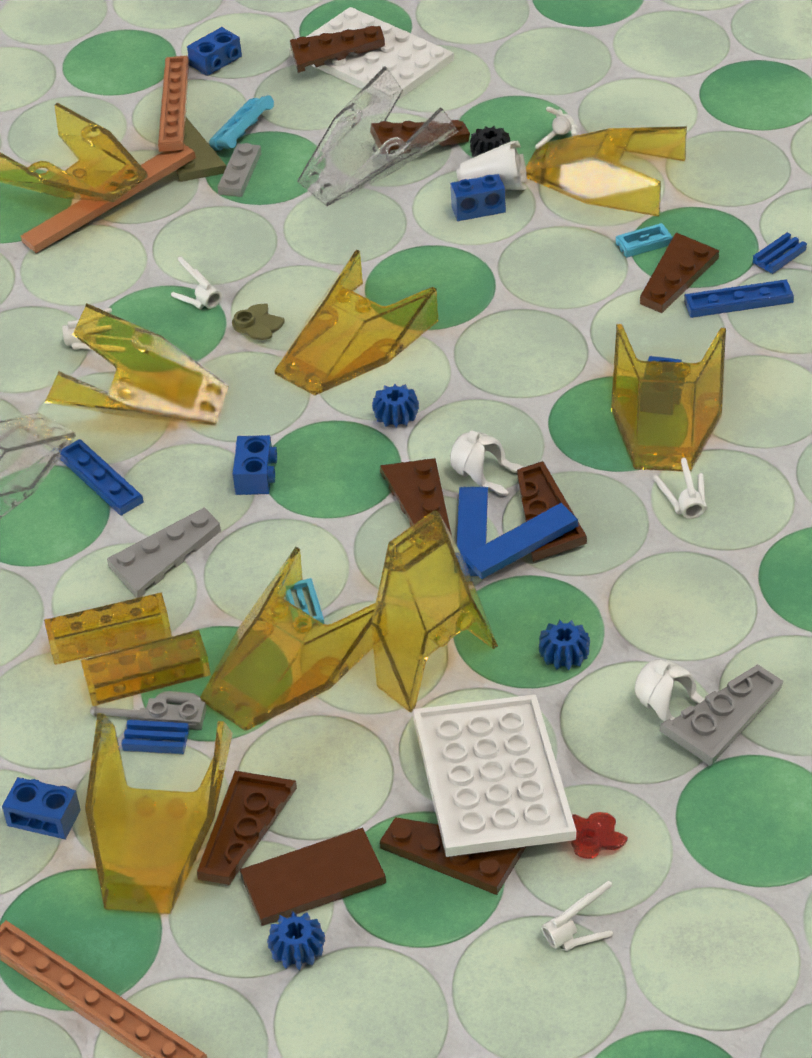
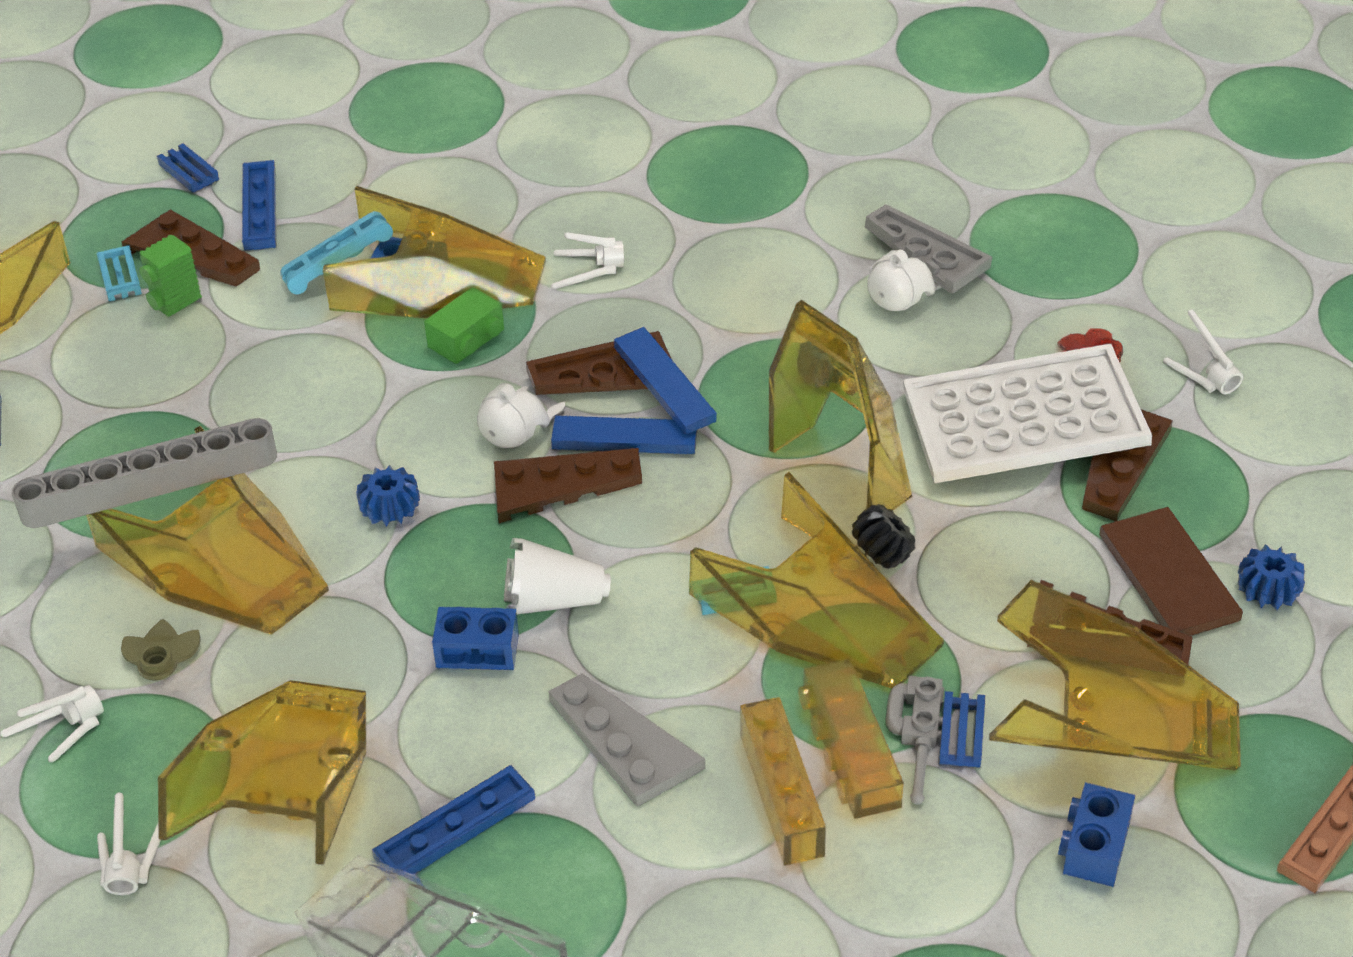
camera: 90 degrees left, 0 degrees up
none -> light grey beam [12,418,277,528]
none -> bright green brick [139,235,202,317]
none -> medium azure plate [280,211,393,294]
none -> bright green brick [424,287,504,364]
none -> white cone [504,538,611,615]
none -> black gear [851,504,916,569]

